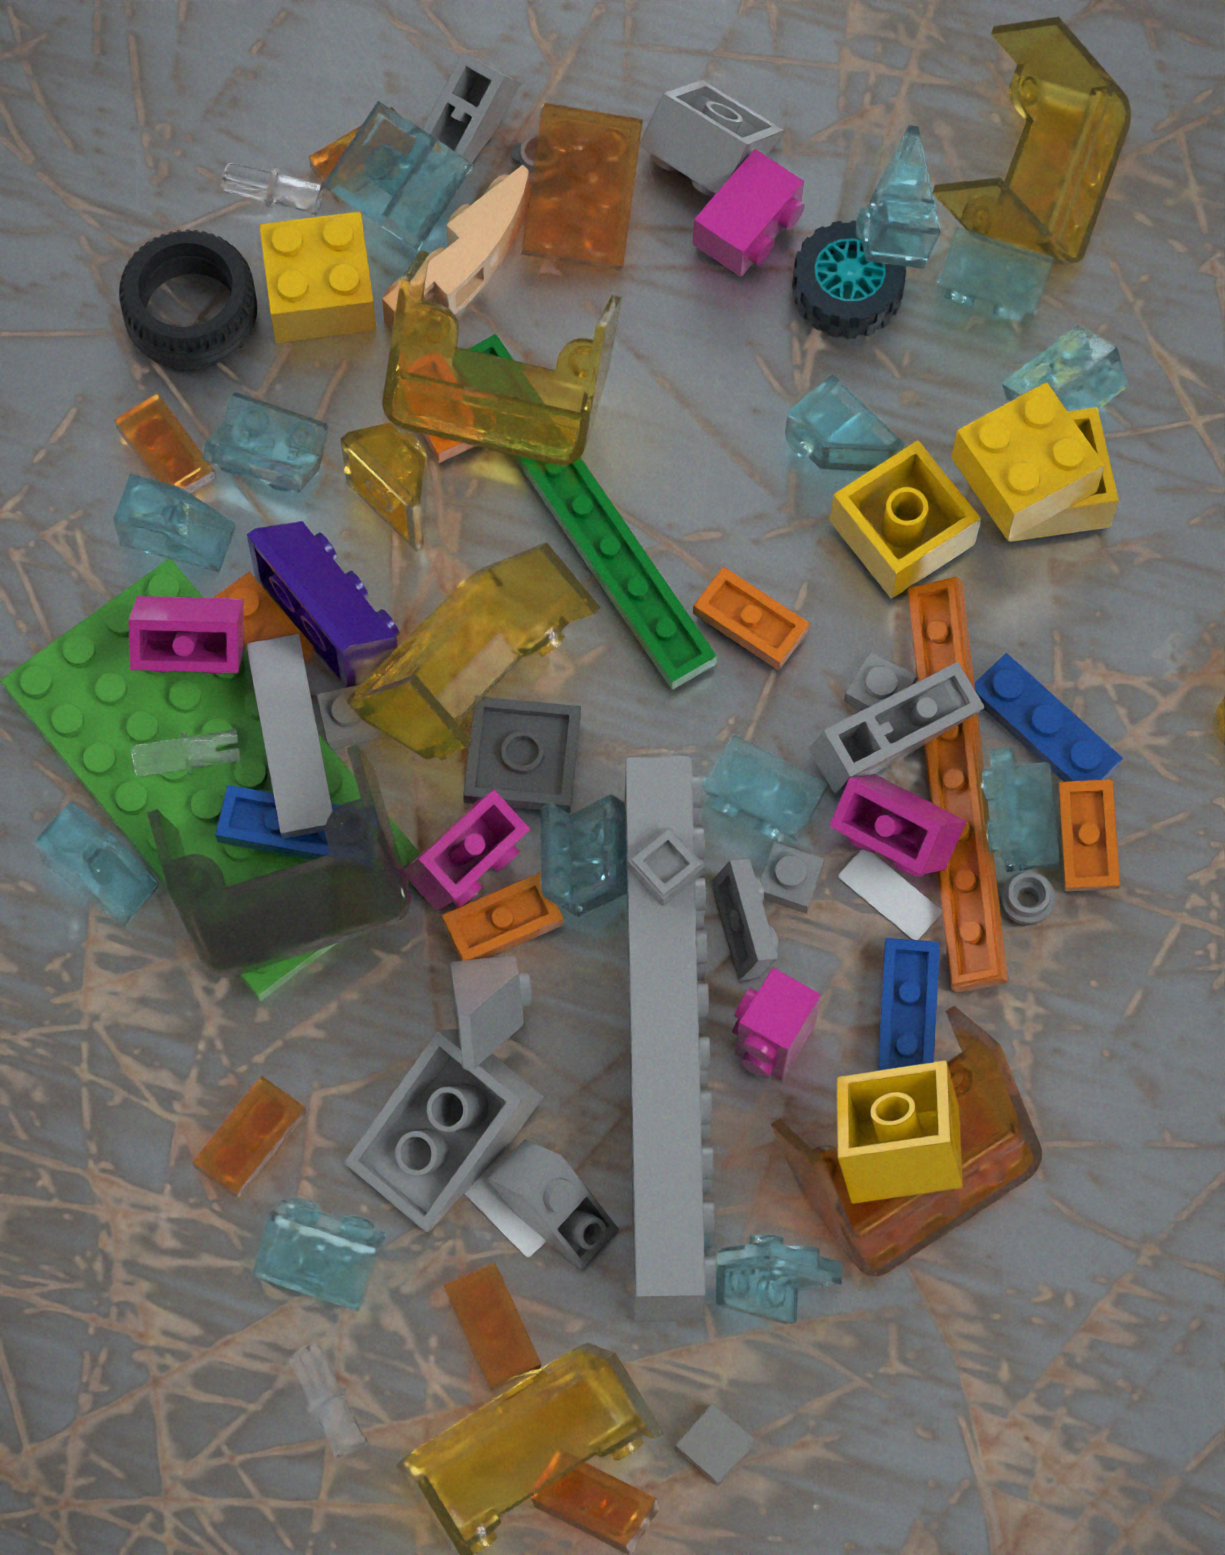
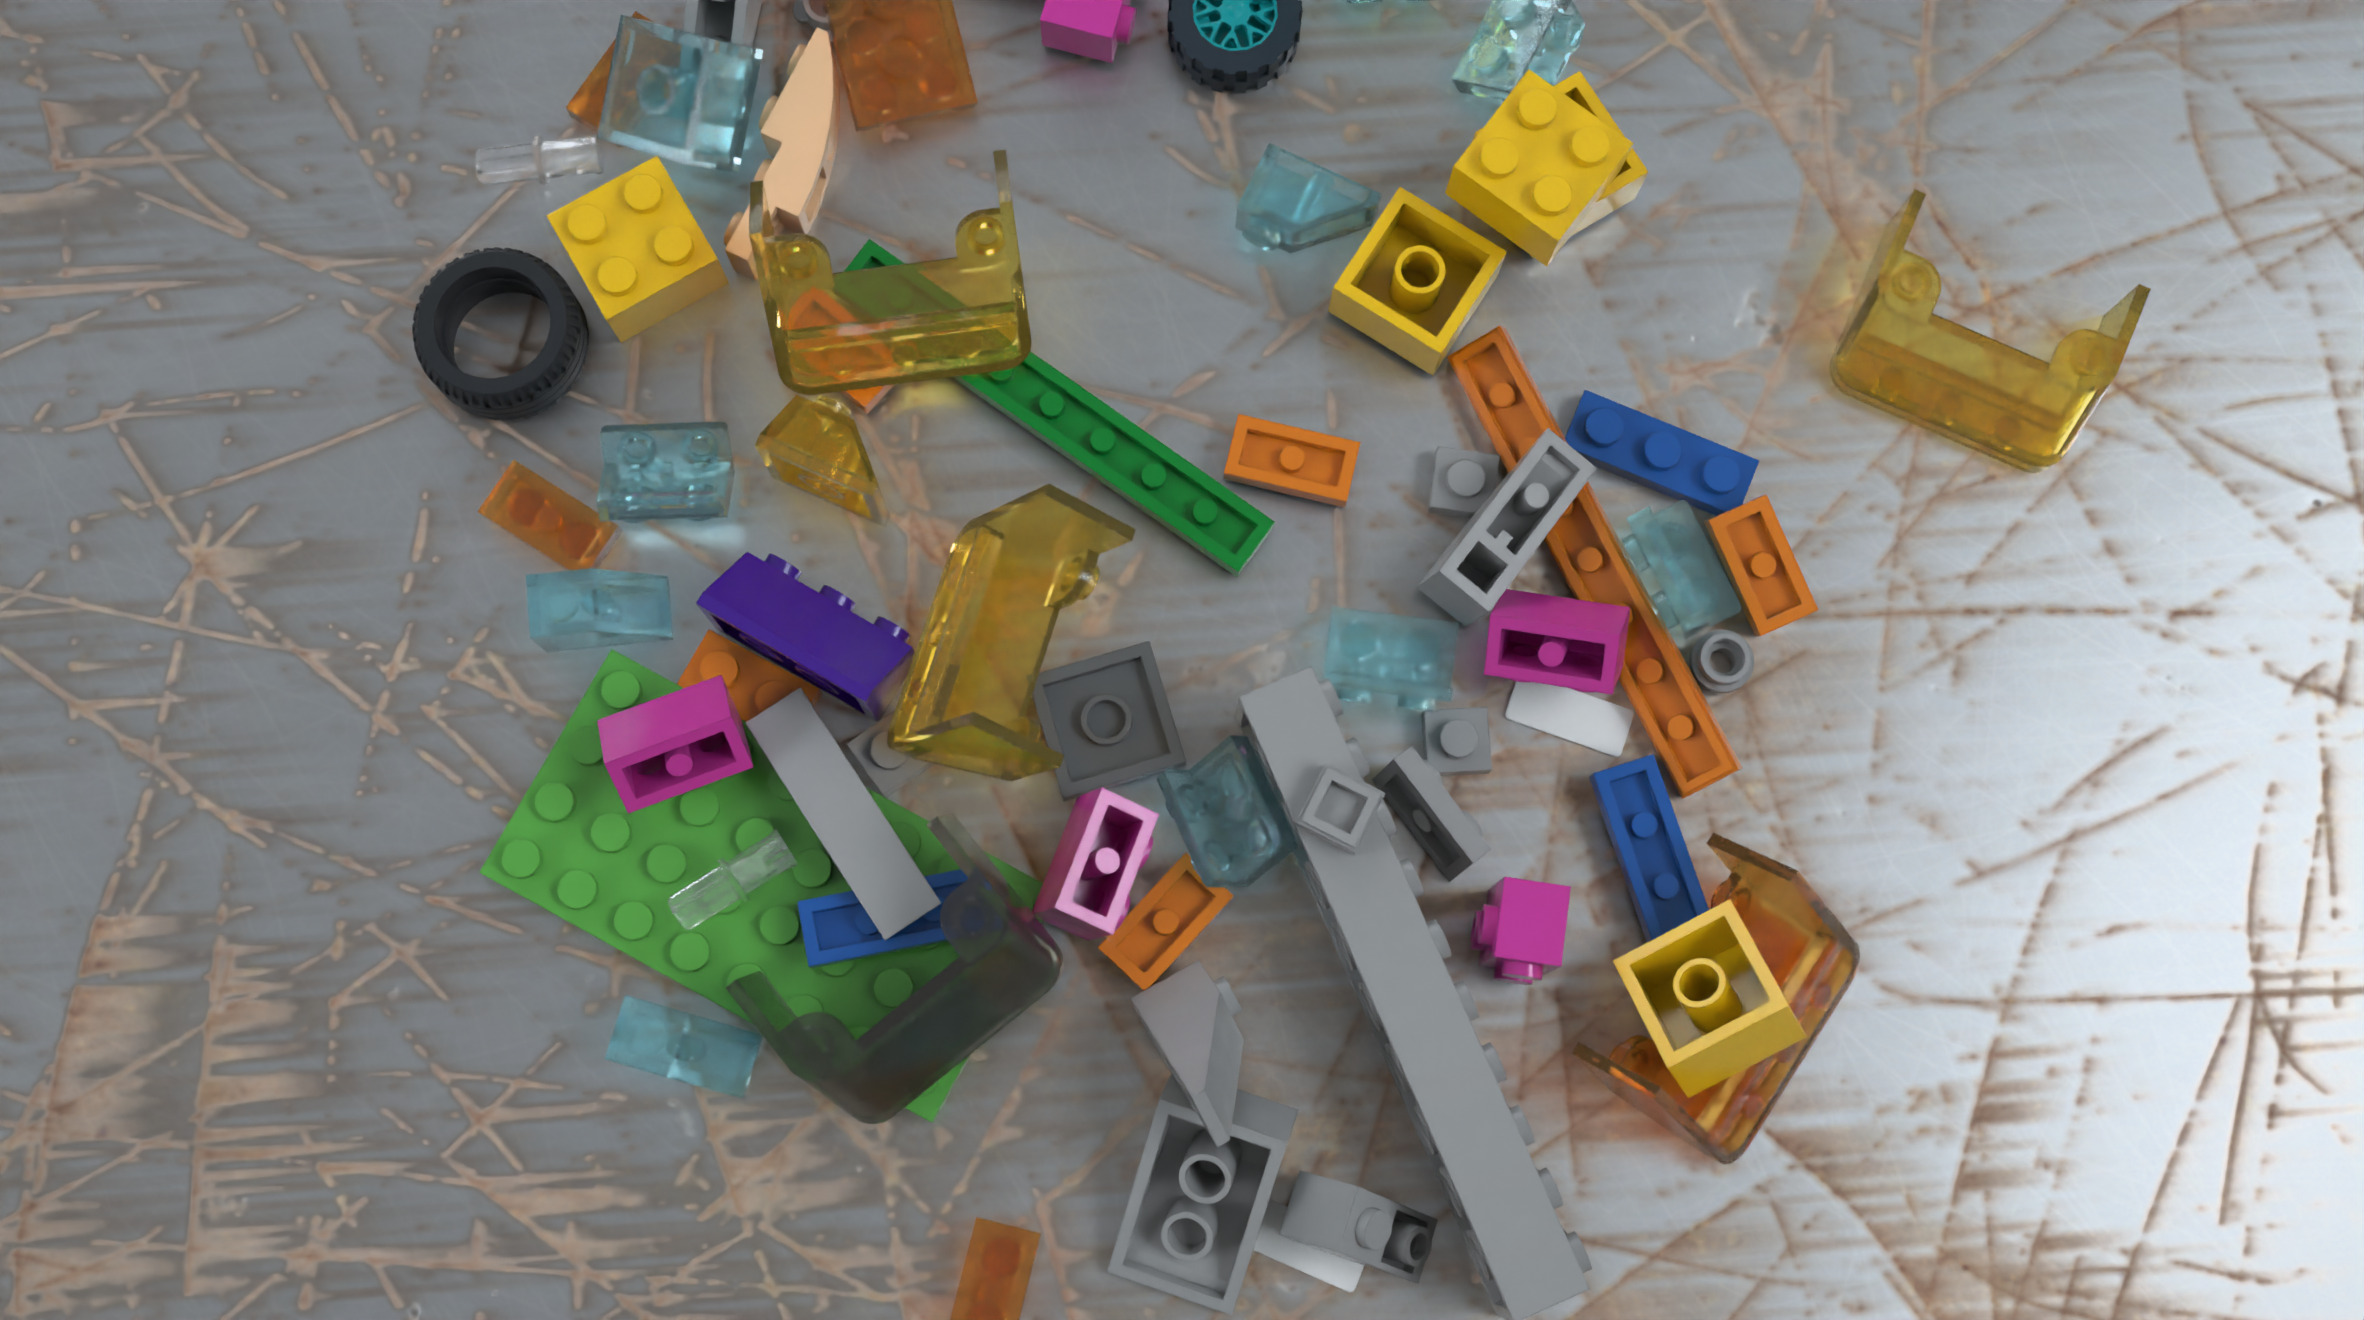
camera: 25 degrees left, 10 degrees up
clear light blue bracket [716,1235,842,1324] -> none

